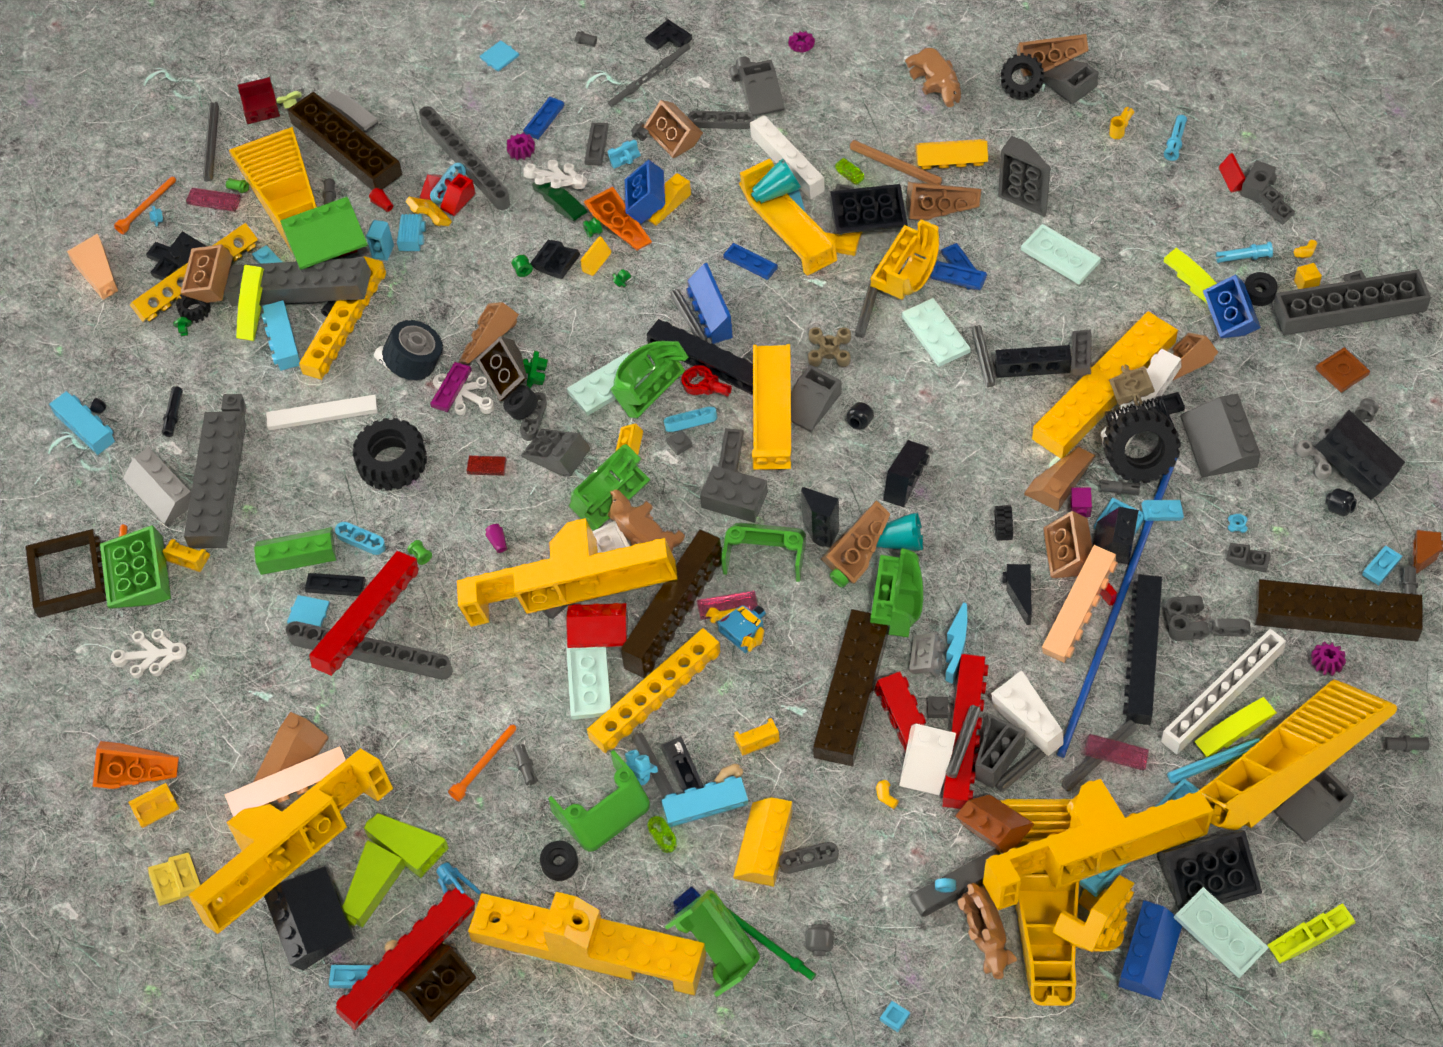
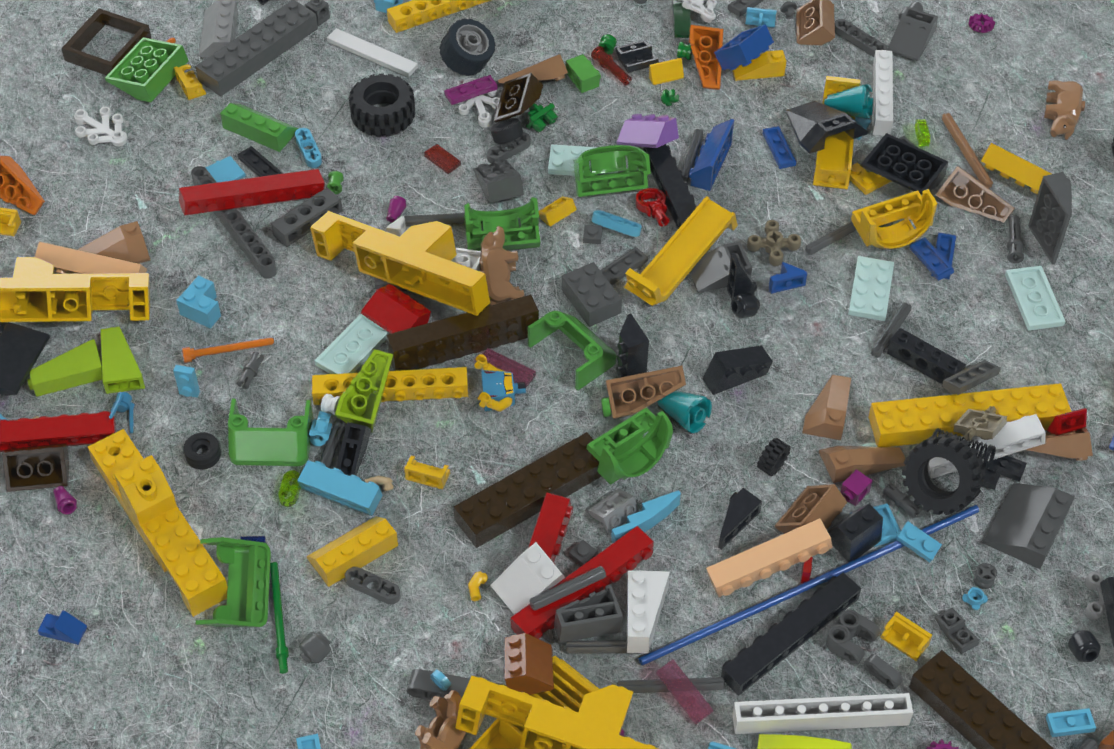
camera: 35 degrees right, 5 degrees down
none -> magenta cone [53,486,77,515]
none -> medium azure plate [173,365,200,398]
none -> medium azure brick [176,275,221,329]
none -> dark grey brick [271,187,342,247]
none -> white wheel [321,394,340,415]
none -> lime wedge [335,349,393,433]
none -> white slope [386,216,406,237]
none -> dark grey axle [398,213,482,227]
none -> bright green brick [566,54,601,93]
none -> clear red pin [591,46,632,86]
none -> medium lavender slope [617,114,679,148]
none -> black slope [727,252,757,300]
none -> blue slope [769,262,807,294]
none -> black wedge [786,101,868,154]
none -> medium nougat wedge [802,374,851,440]
none -> yellow hinge [881,611,932,661]
none -> dark grey wheel [973,563,997,589]
none -> dark grey pin [1007,215,1024,264]
none -> red slope [1048,408,1087,435]

